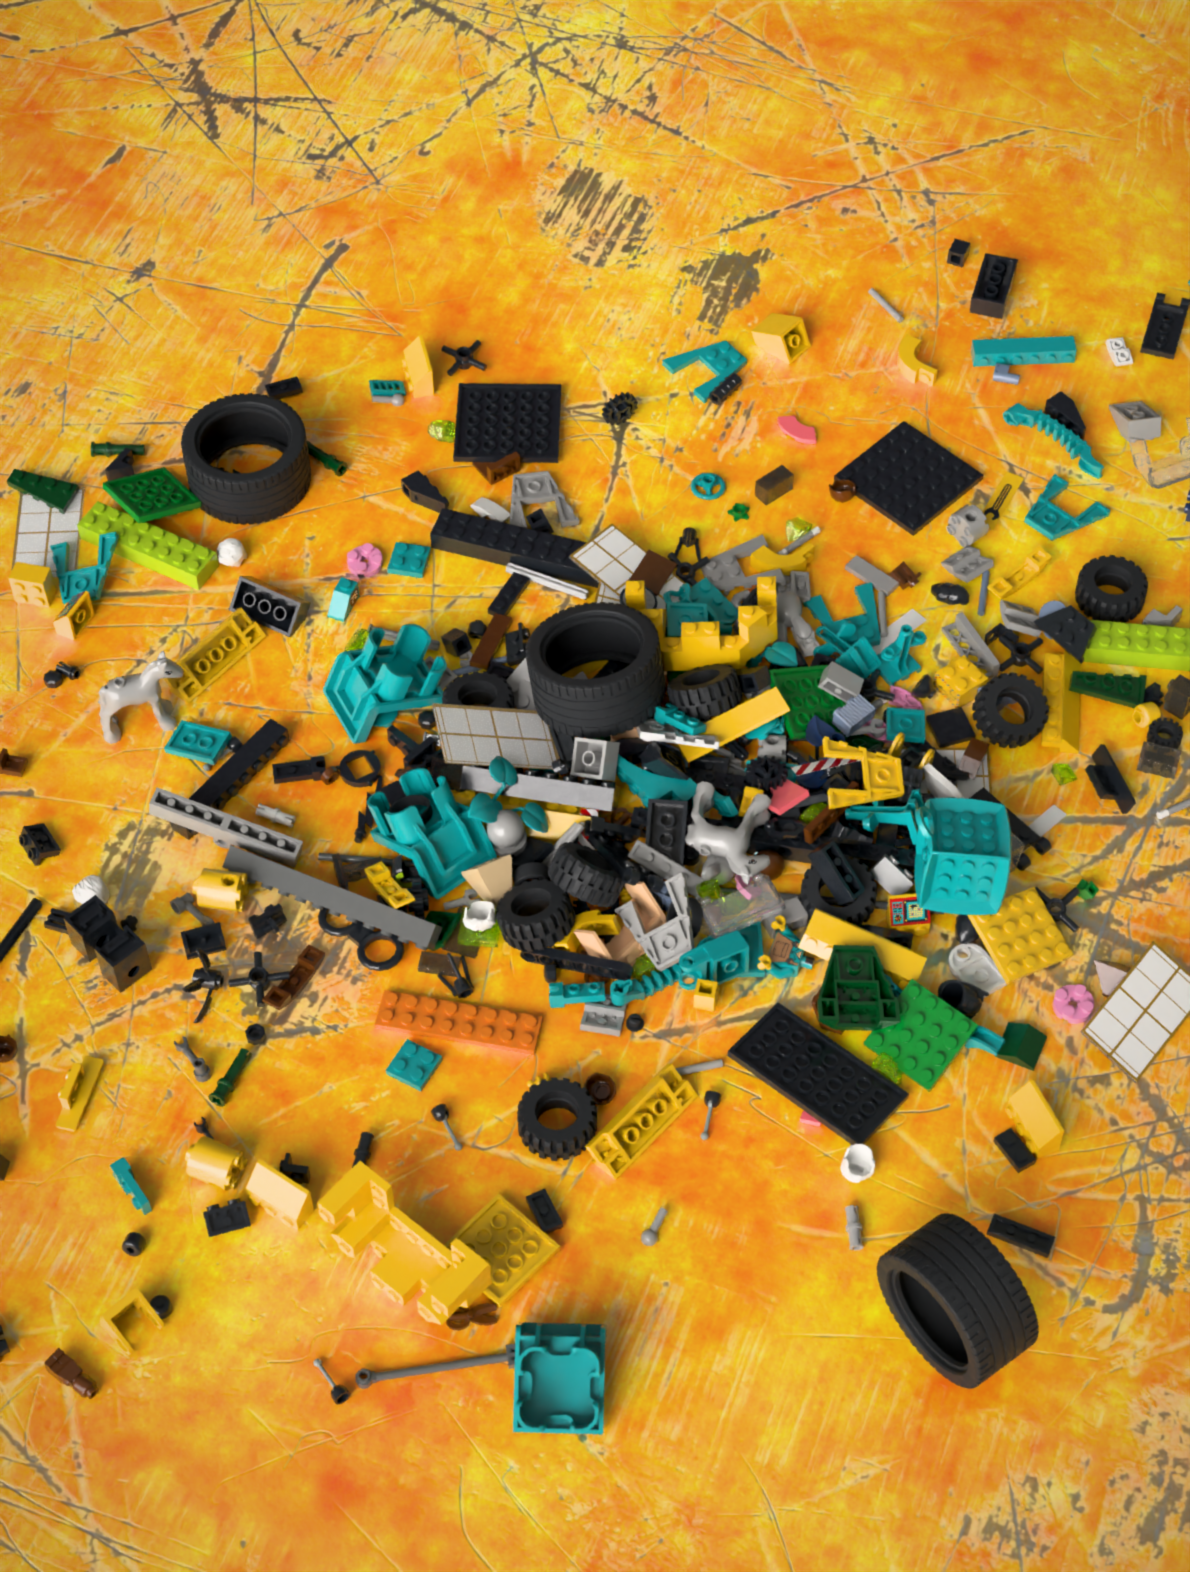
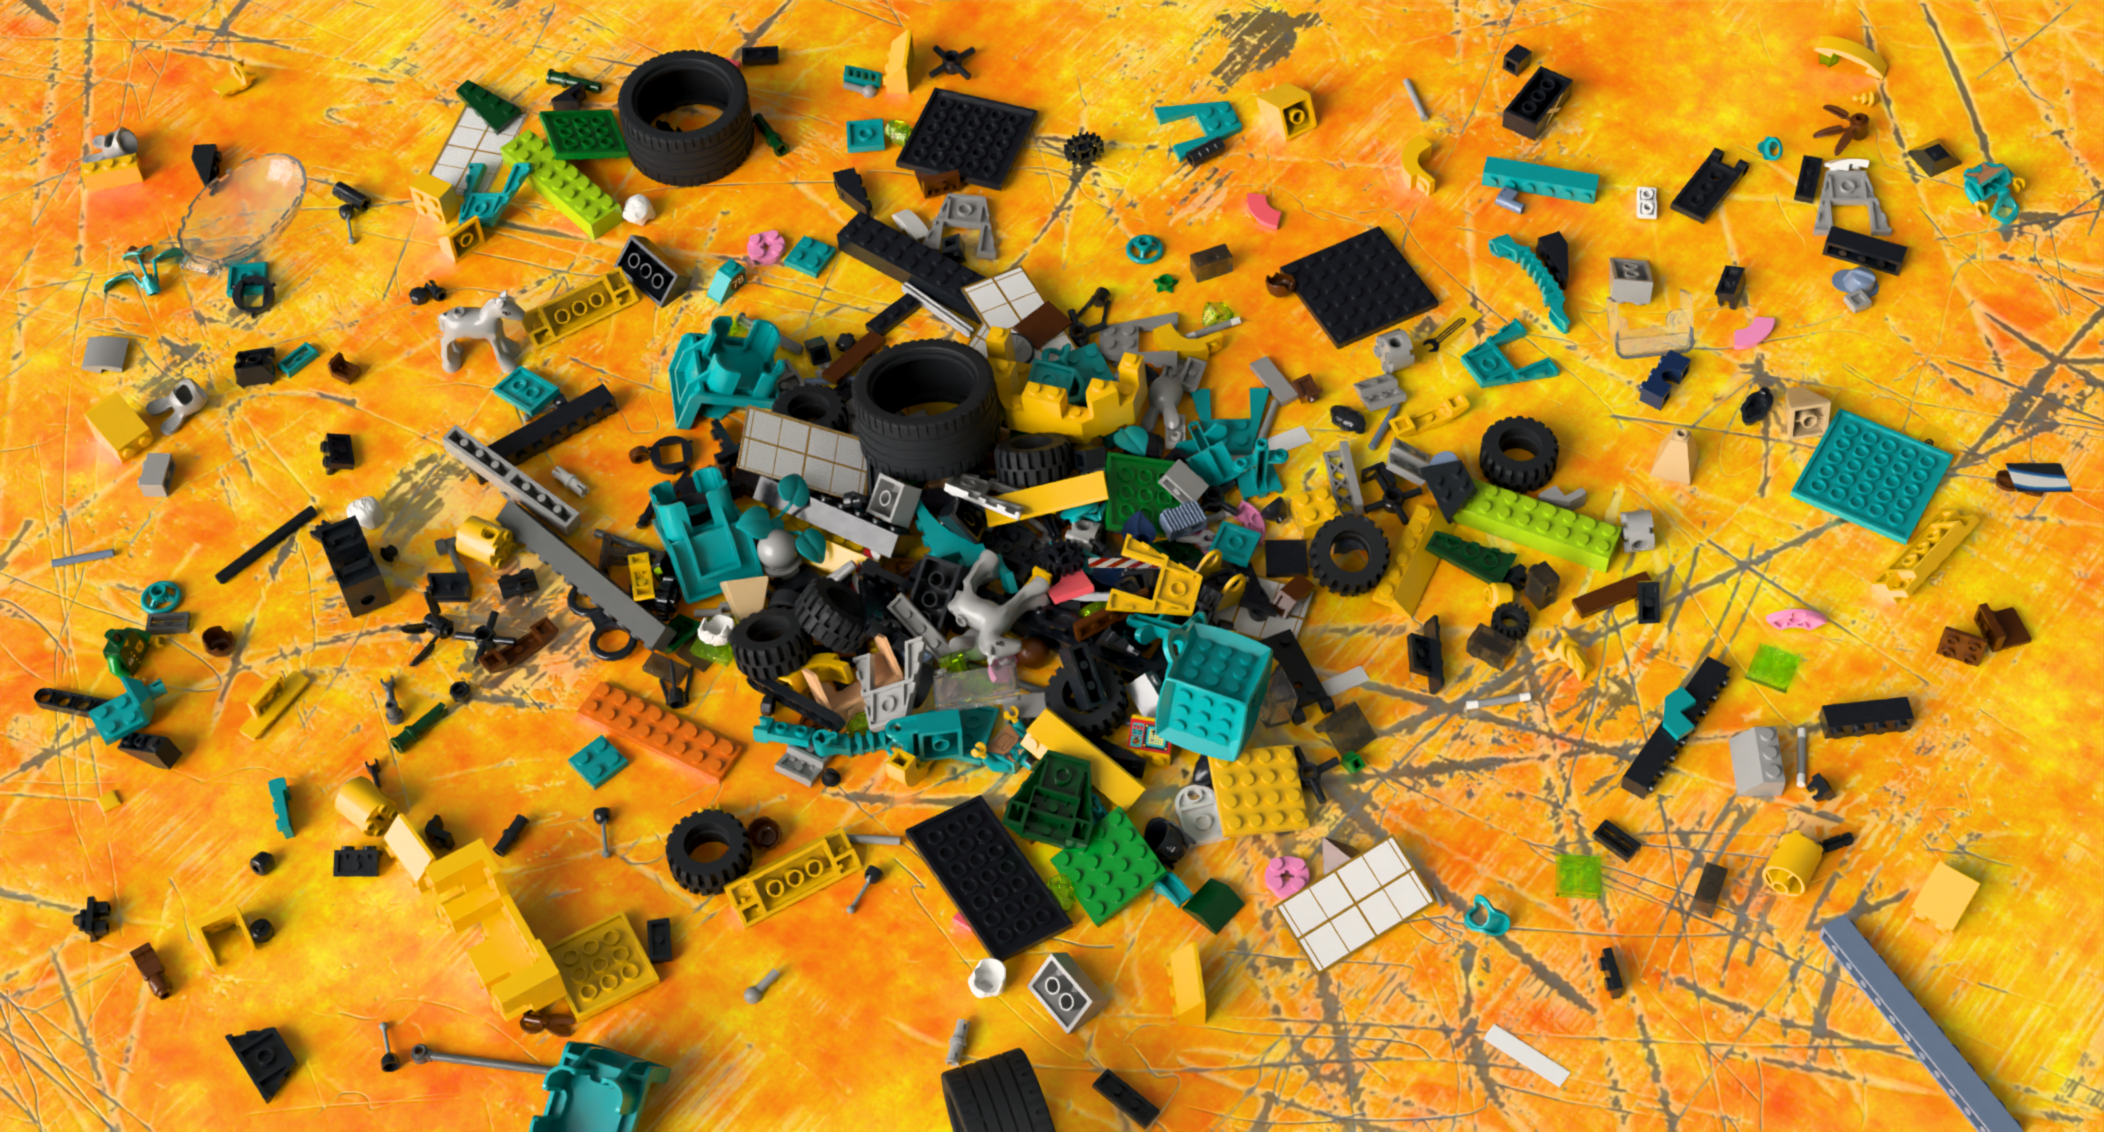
camera: 20 degrees right, 0 degrees up
black plate [272,756,326,784] -> none
teal plate [654,703,706,736] -> none
white tile [923,763,964,798] -> none
black plate [993,1128,1036,1173] -> none
clear neon green slope [1051,763,1077,786] -> none
none -> black wing [225,1027,298,1104]
none -> teal plate [846,118,885,153]
none -> light grey slope [1027,952,1108,1034]
none -> clear smoke bracket [1313,701,1377,757]

